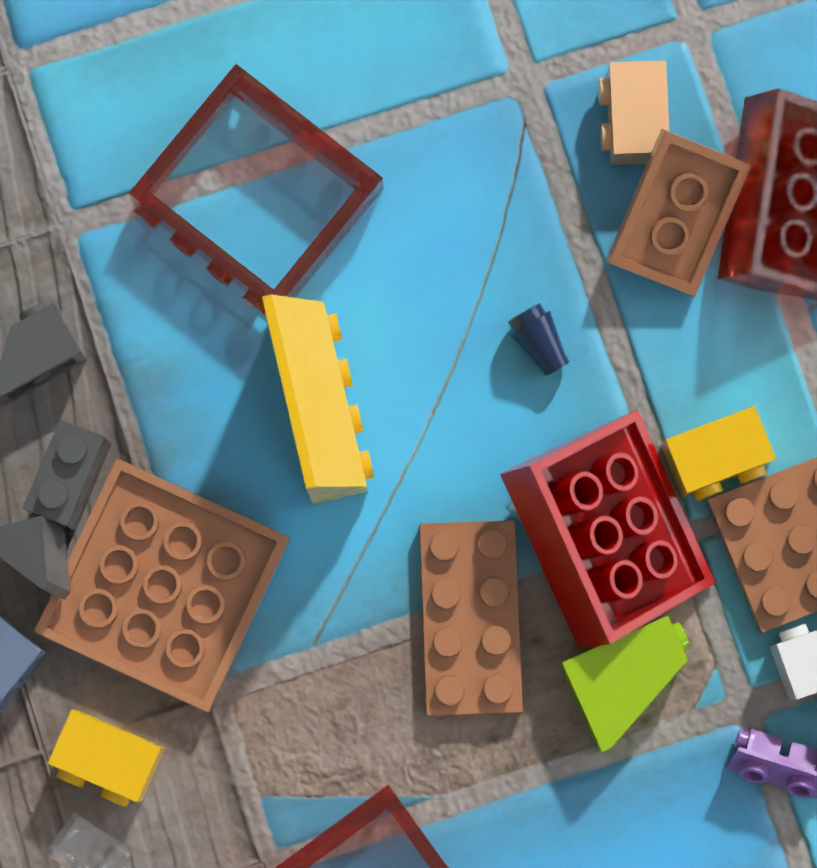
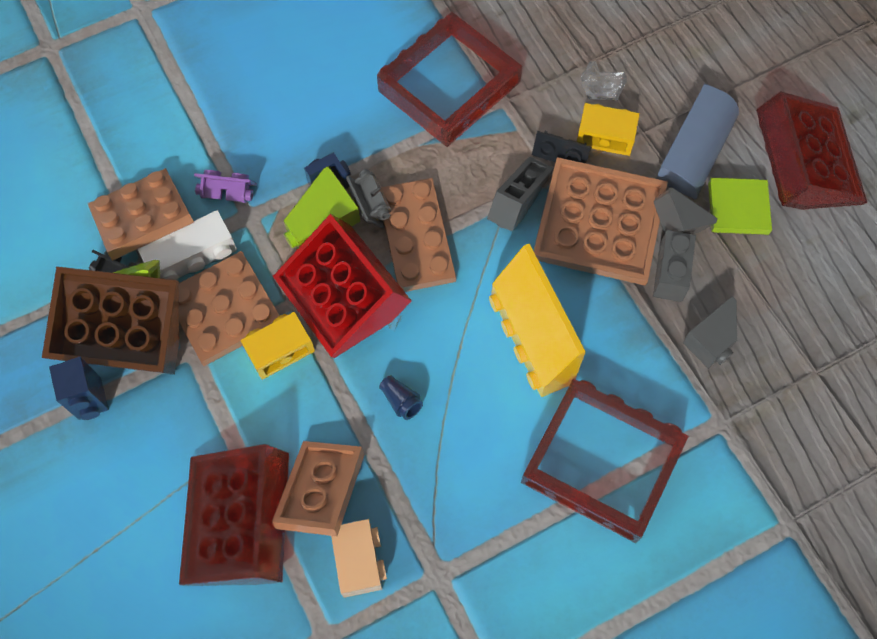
camera: 170 degrees right, 15 degrees down
none -> dark blue bracket [304,152,351,189]
none -> dark grey hinge [346,169,391,228]
none -> dark grey slope [487,156,554,231]
none -> black hinge [532,130,592,163]

